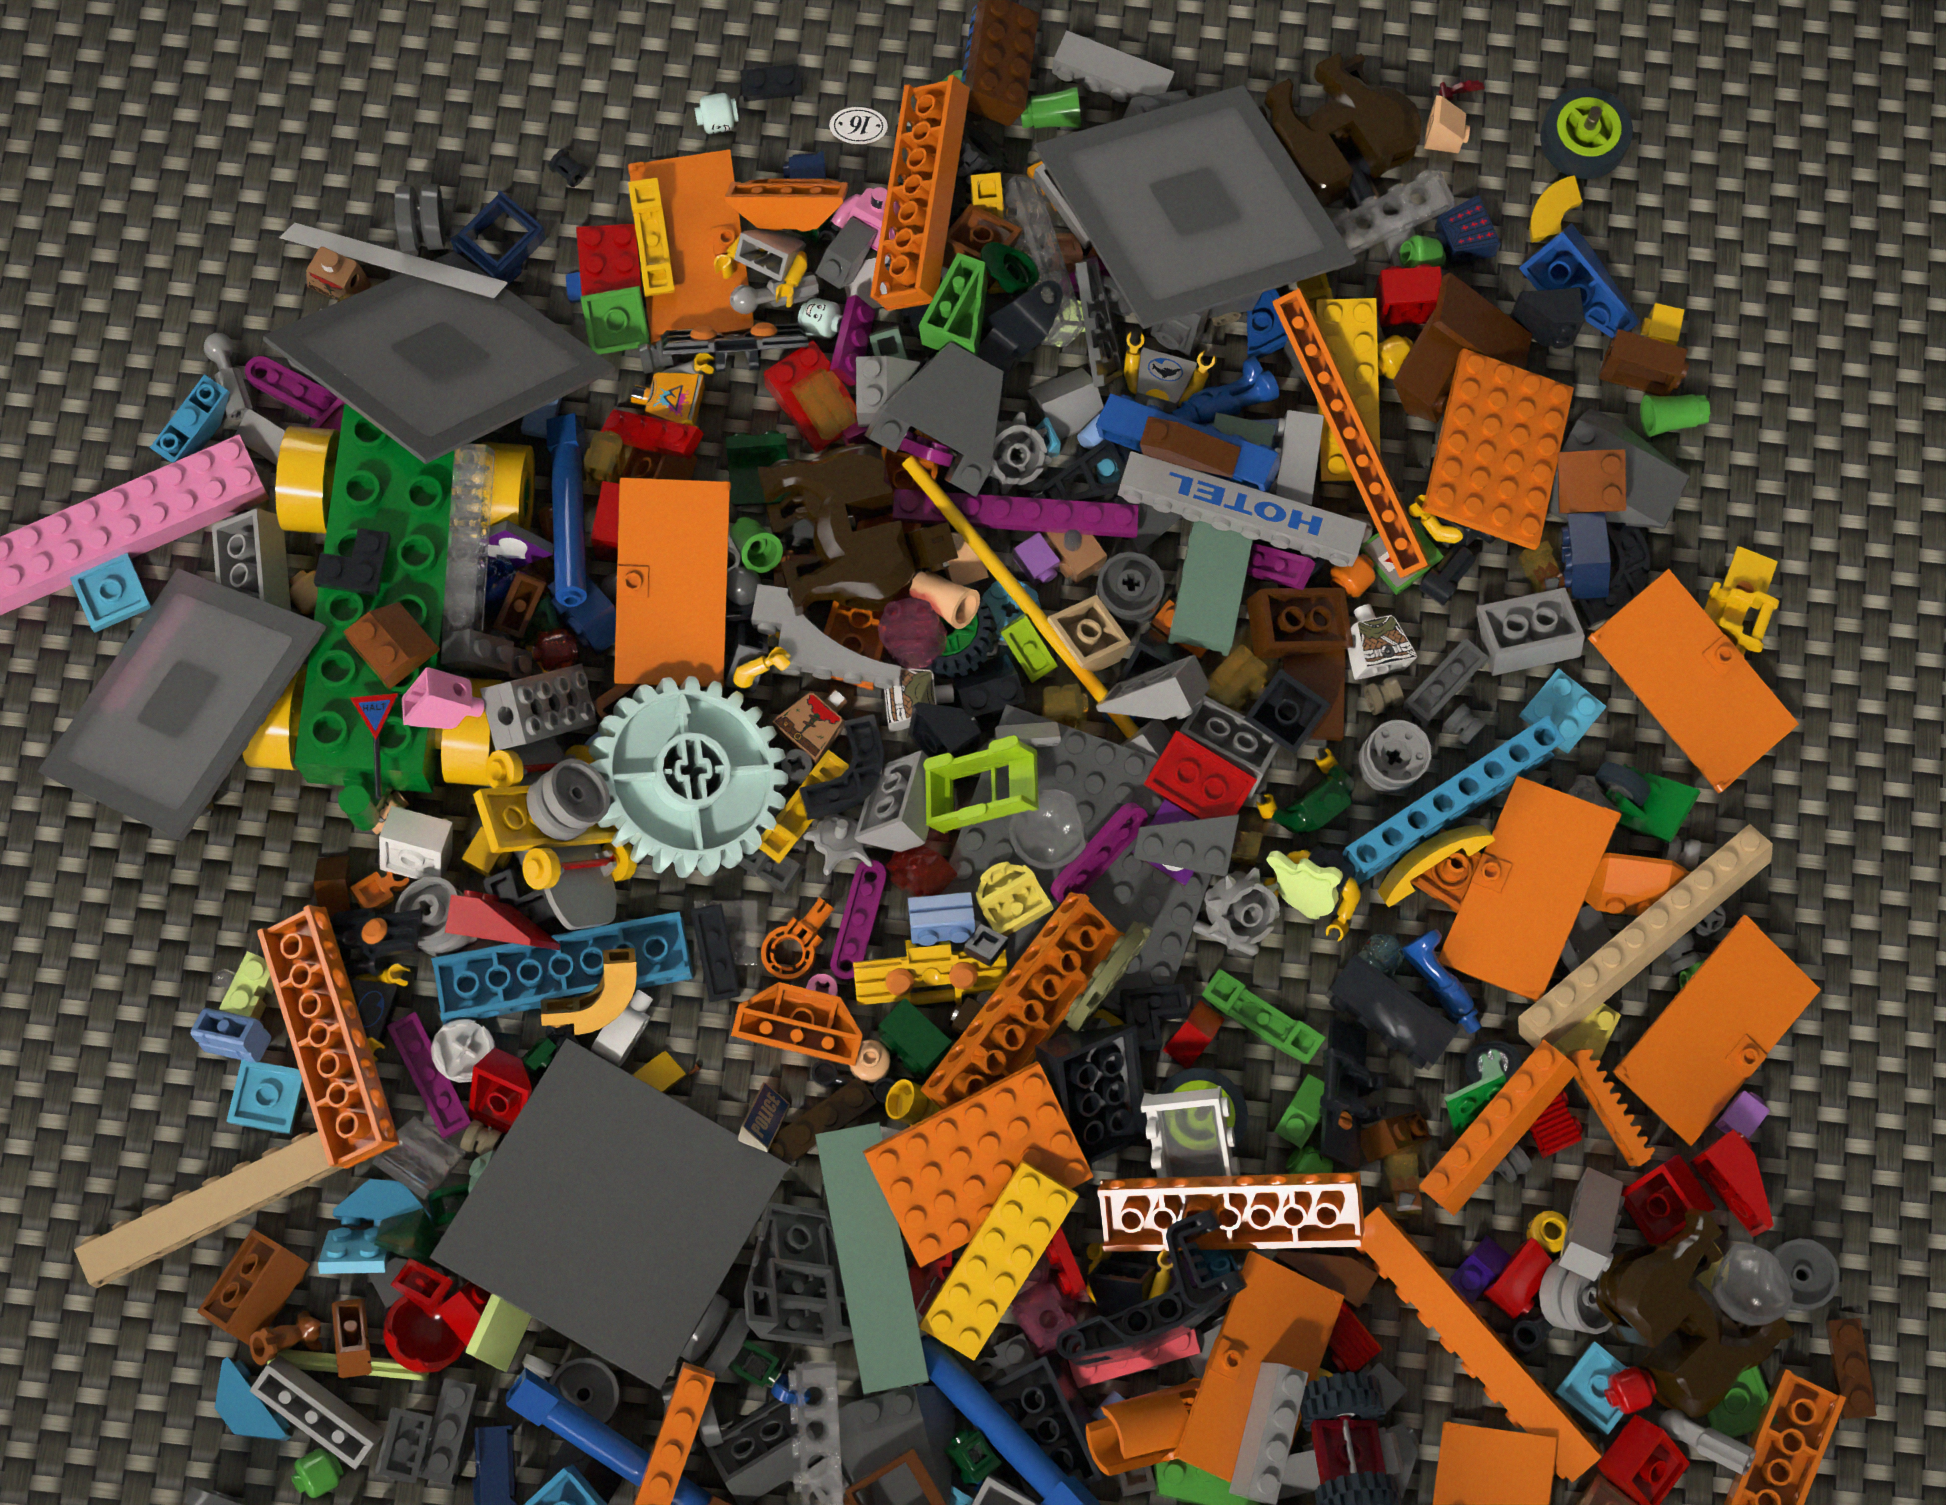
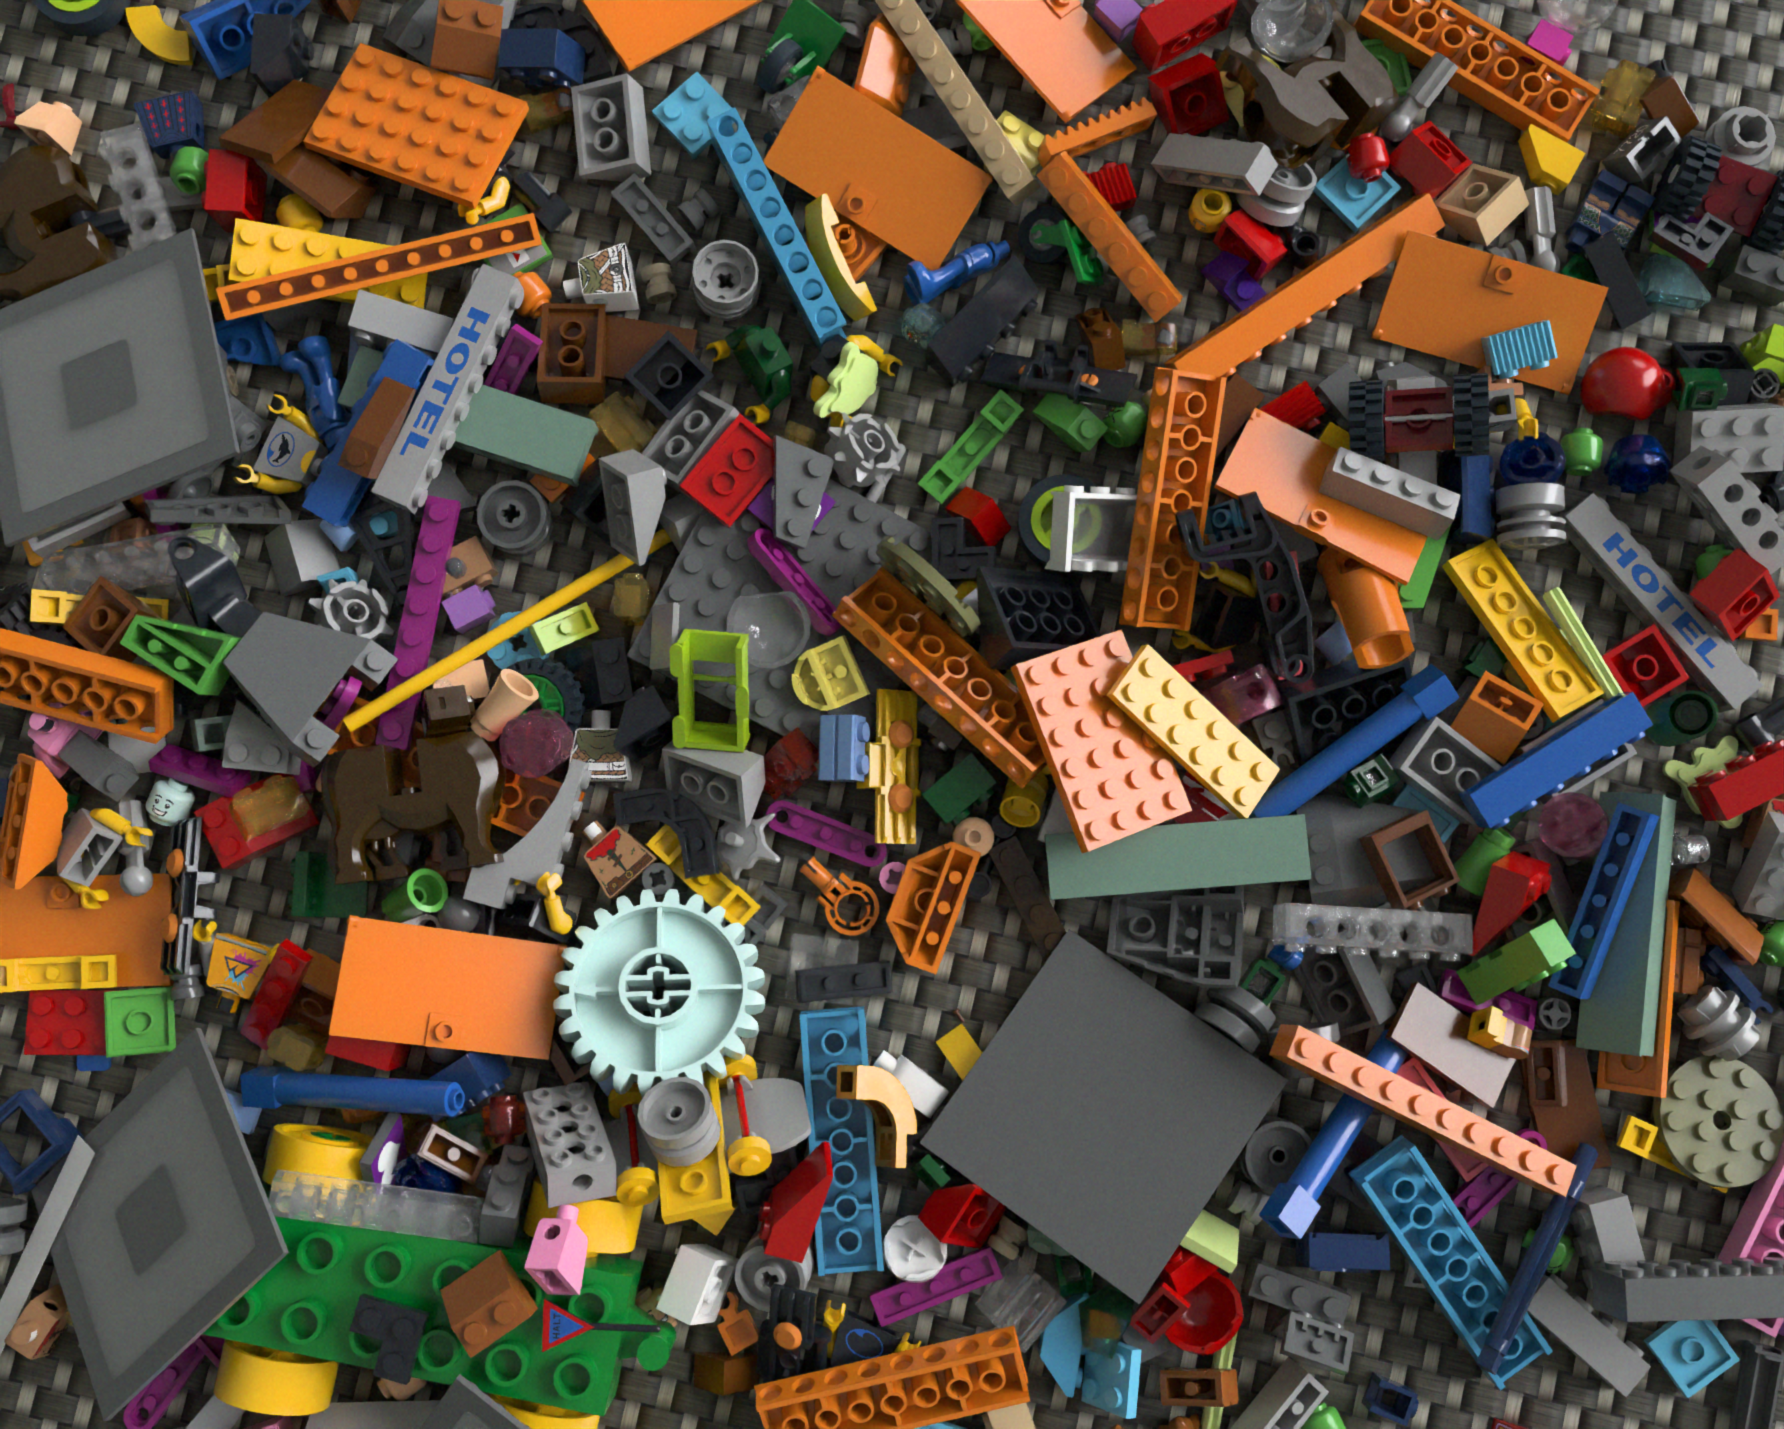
camera: 80 degrees left, 10 degrees up
slope [738,1082,790,1152] -> none
black plate [964,924,1008,967] -> none
dark green cap [980,242,1039,295] -> none
tan slope [1047,595,1131,672] -> none

